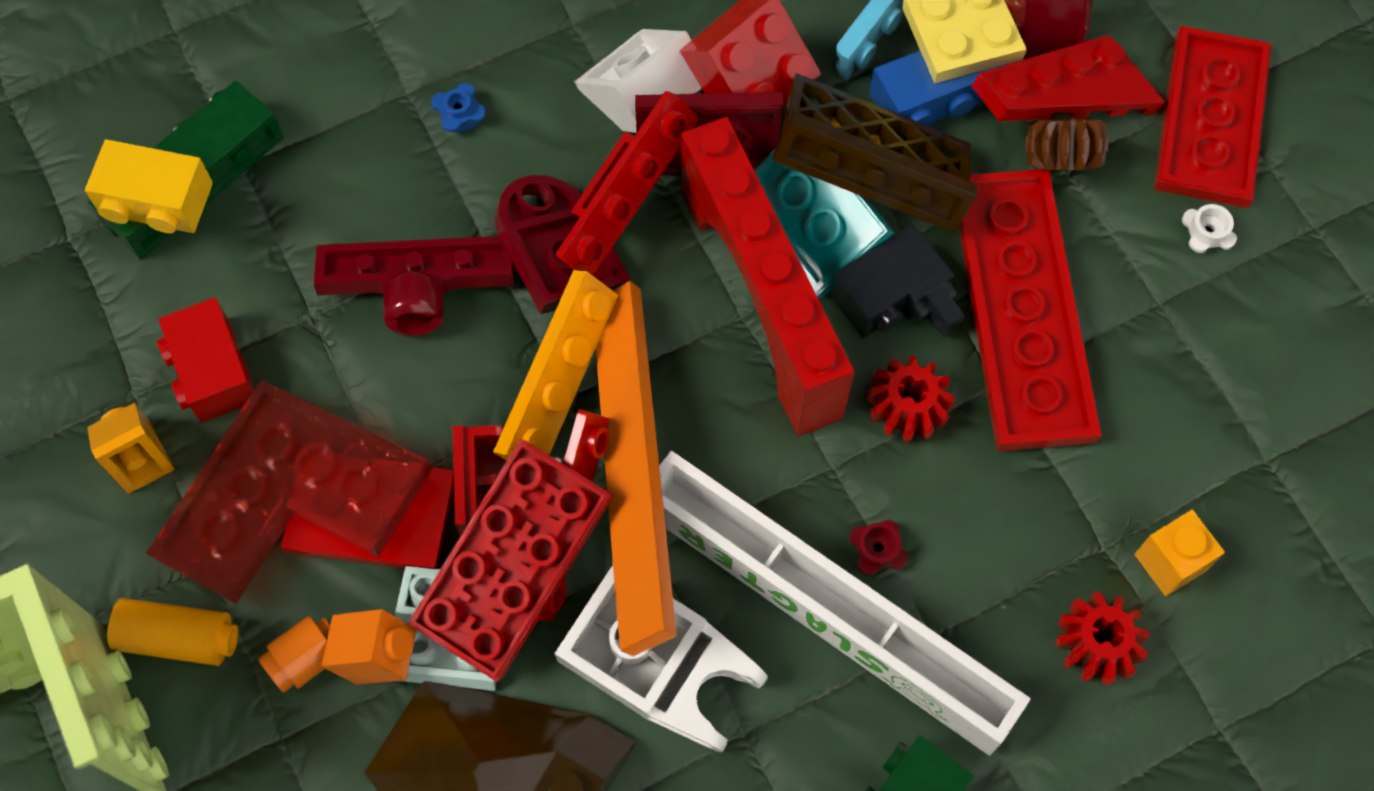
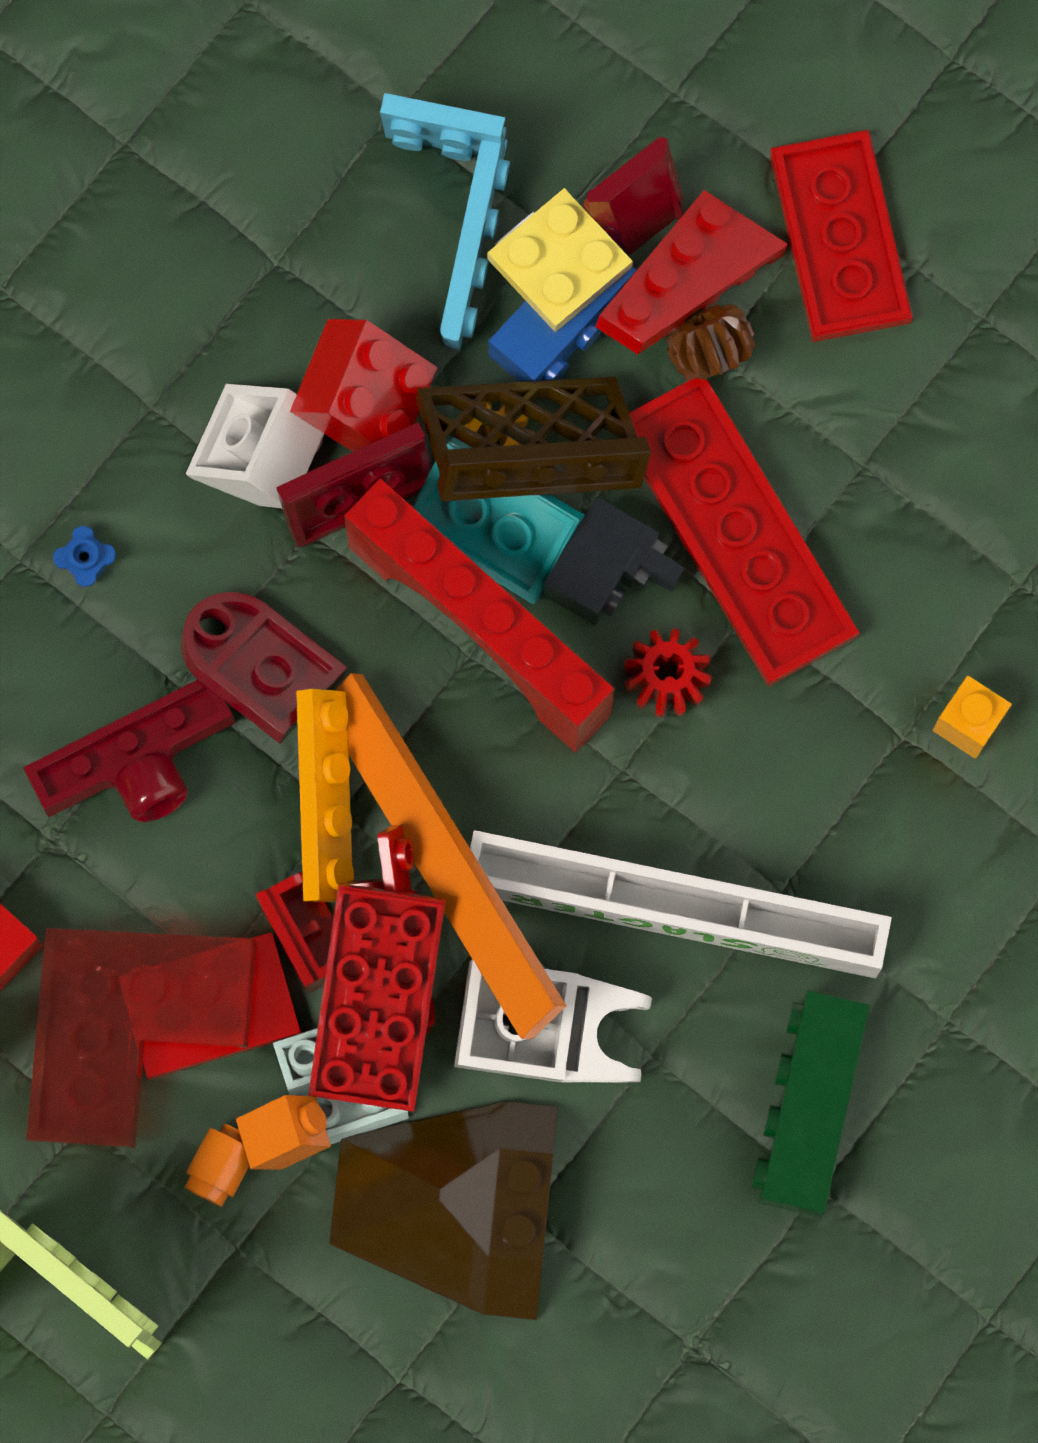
camera: 25 degrees left, 10 degrees up
light orange brick [107,597,238,666] -> none
red bracket [556,91,698,276] -> none
dark red plate [849,520,908,576] -> none
red gear [1055,591,1150,686] -> none
white plate [1182,204,1237,253] -> none

